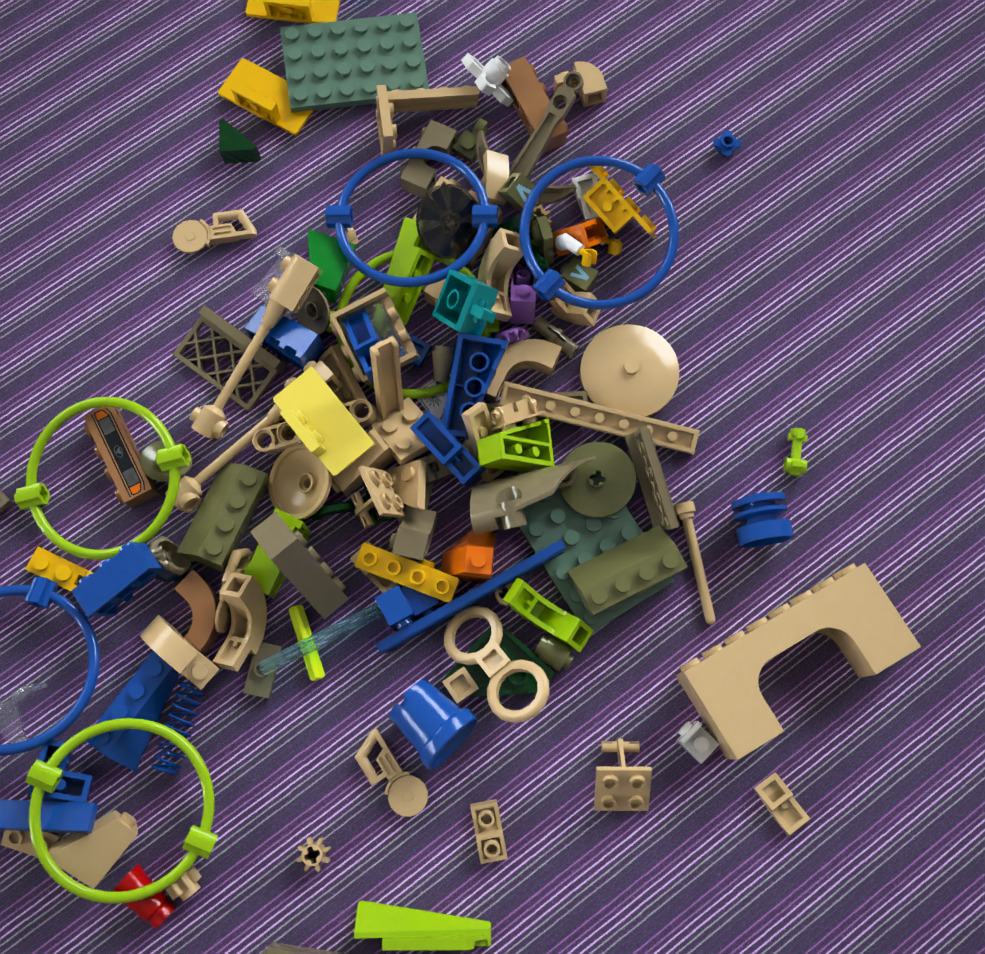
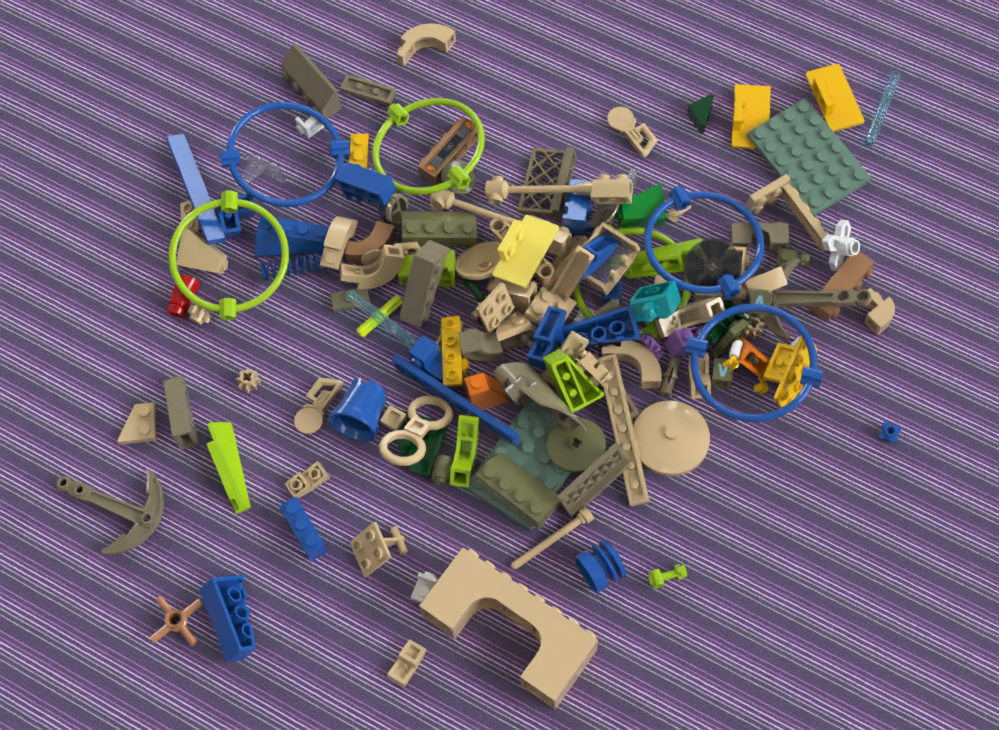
camera: 70 degrees right, 10 degrees down
none -> blue brick [279,497,328,562]

